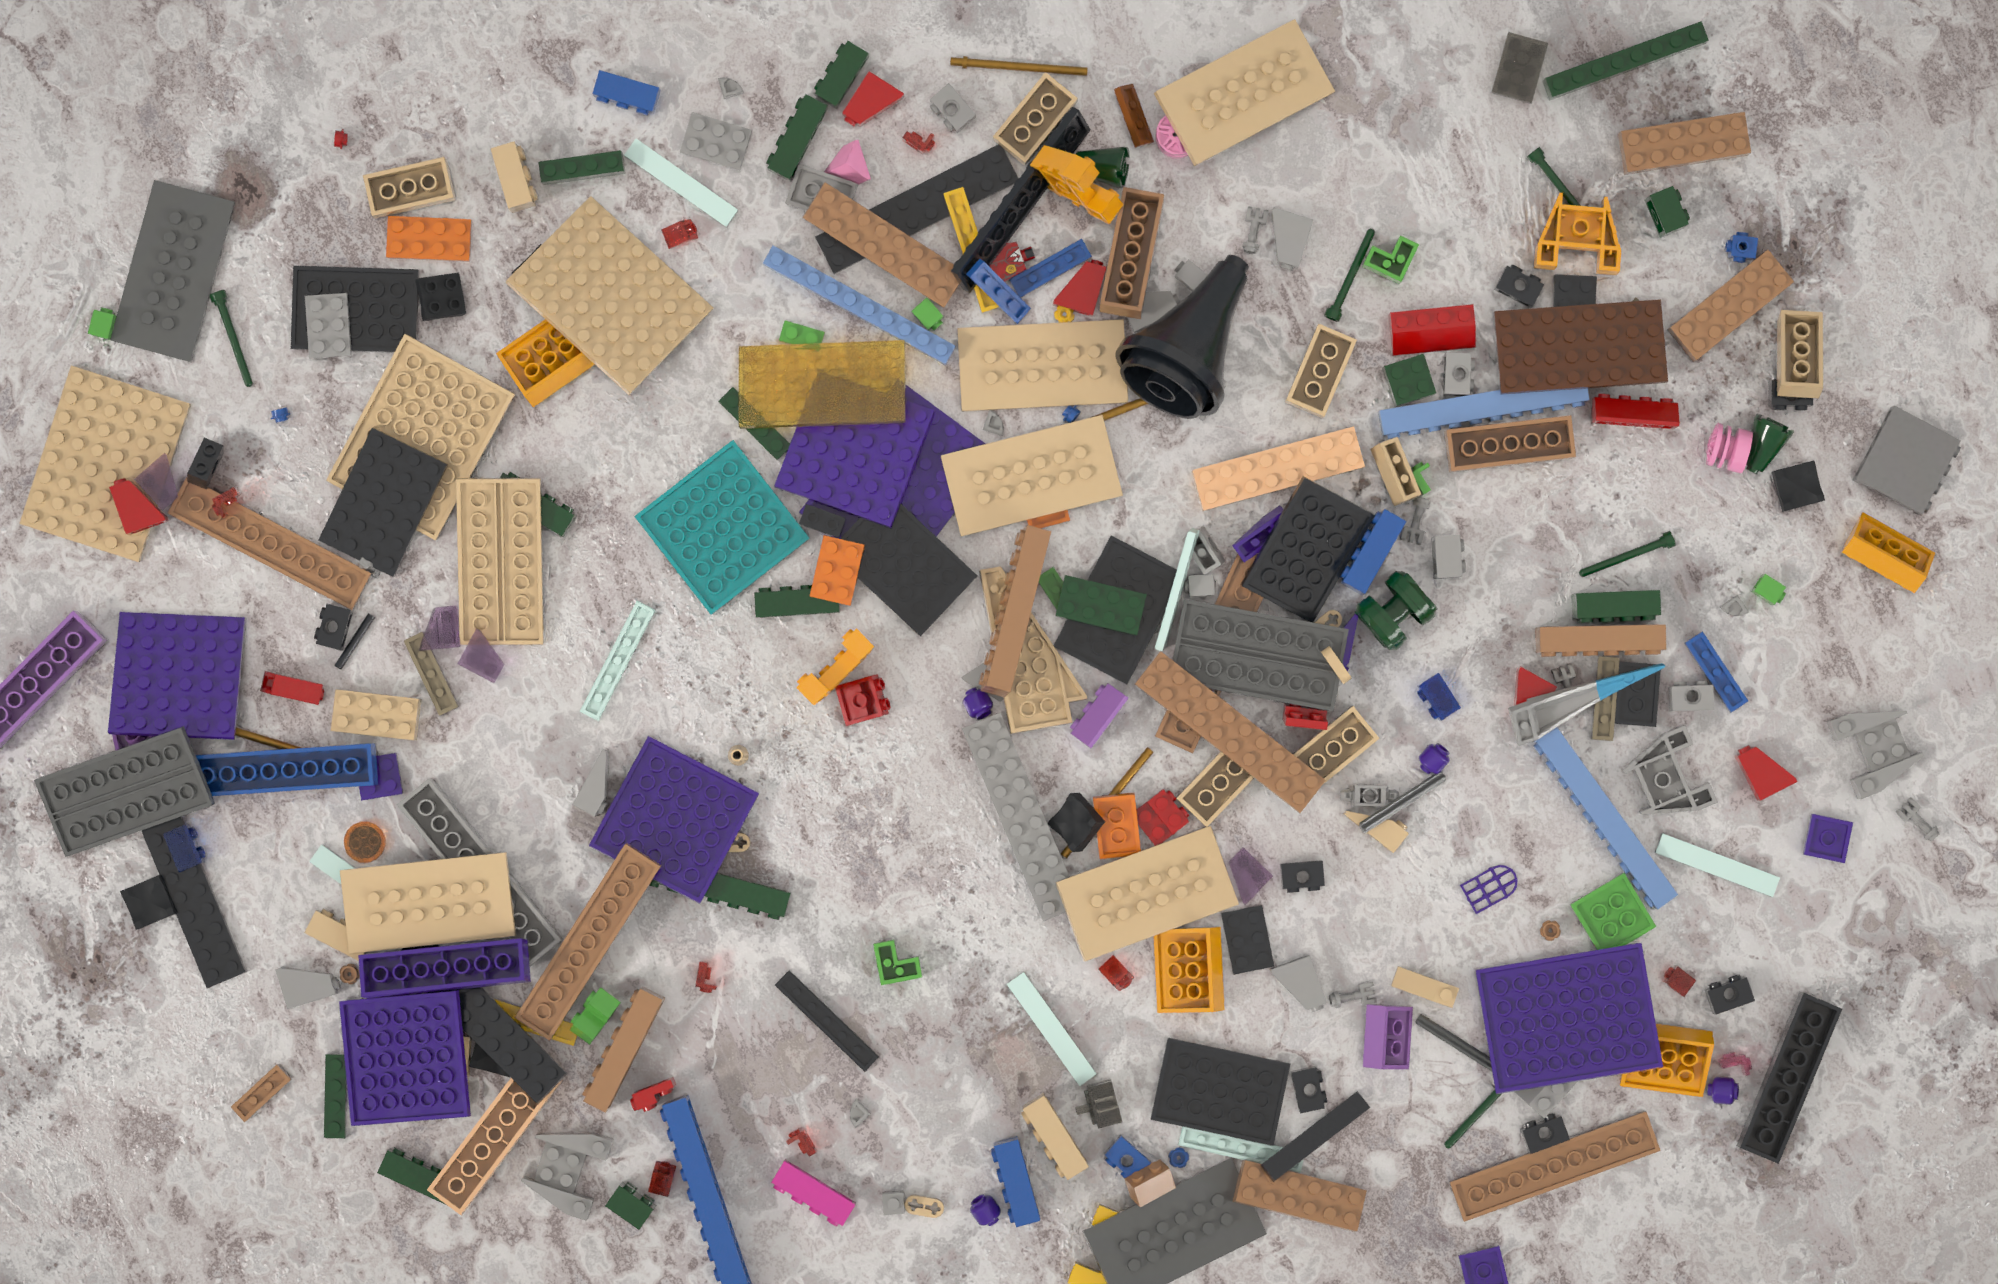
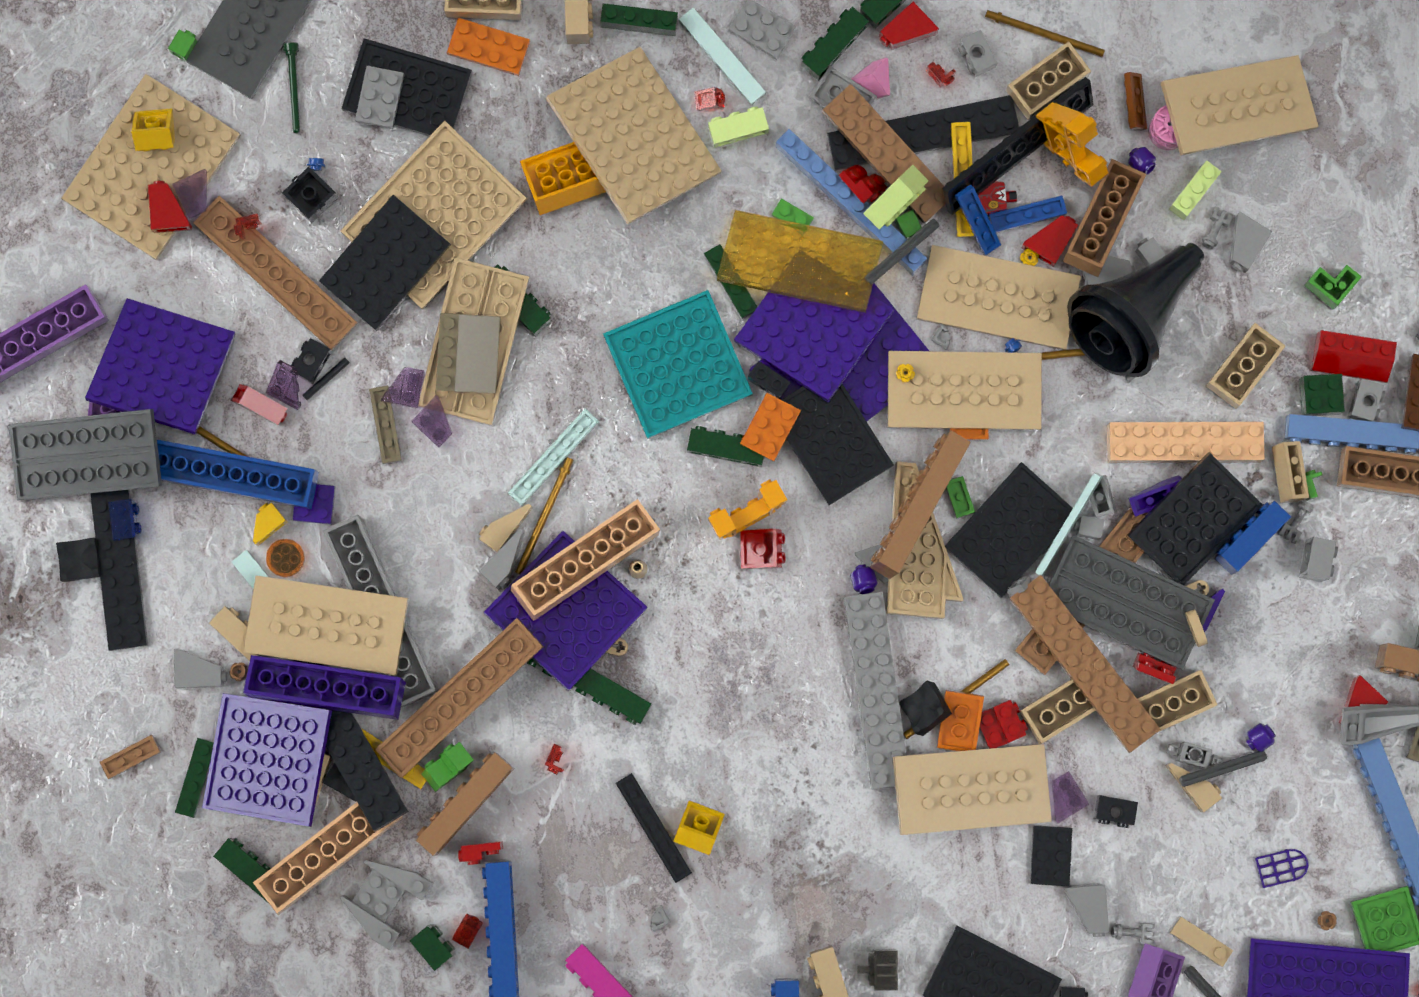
camera: 15 degrees right, 5 degrees down
black brick [187,437,224,490] -> none
tan brick [331,689,422,740] -> none
light grey tile [359,557,380,578] -> none
black brick [415,272,466,321] -> none
clear red bracket [786,1128,817,1157] -> none
bright green brick [873,939,923,985] -> none
light aqua tile [1007,972,1096,1086] -> none
dark green brick [1055,575,1147,636] -> none
medium lavender slope [1070,683,1128,748] -> none
dark green cone [1076,147,1130,189] -> none
clear red bracket [1098,955,1134,991] -> none
light orange slope [1154,927,1225,1013] -> none
dark green piece [1324,228,1375,322] -> none
dark green piece [1354,571,1438,650] -> none
clear blue bracket [1417,673,1461,721] -> none
light grey hinge [1551,663,1576,689] -> none
none -> yellow slope [131,108,175,152]
none -> yellow slope [253,503,288,546]
none -> clear purple wing [266,360,301,410]
none -> black brick [282,166,338,224]
none -> dark tan slope [436,313,500,393]
none -> tan slope [479,504,533,552]
none -> light nougat brick [511,499,660,621]
none -> pearl gold bar [515,457,574,574]
none -> yellow slope [673,801,725,855]
none -> yellowish green brick [708,106,769,148]
none -> red plate [838,165,887,204]
none -> yellowish green brick [863,165,928,229]
none -> dark grey axle [865,219,939,284]
none -> yellow plate [896,364,915,383]
none -> light grey tile [1007,576,1032,597]
none -> dark purple head [1128,147,1156,175]
none -> yellowish green brick [1169,160,1222,220]

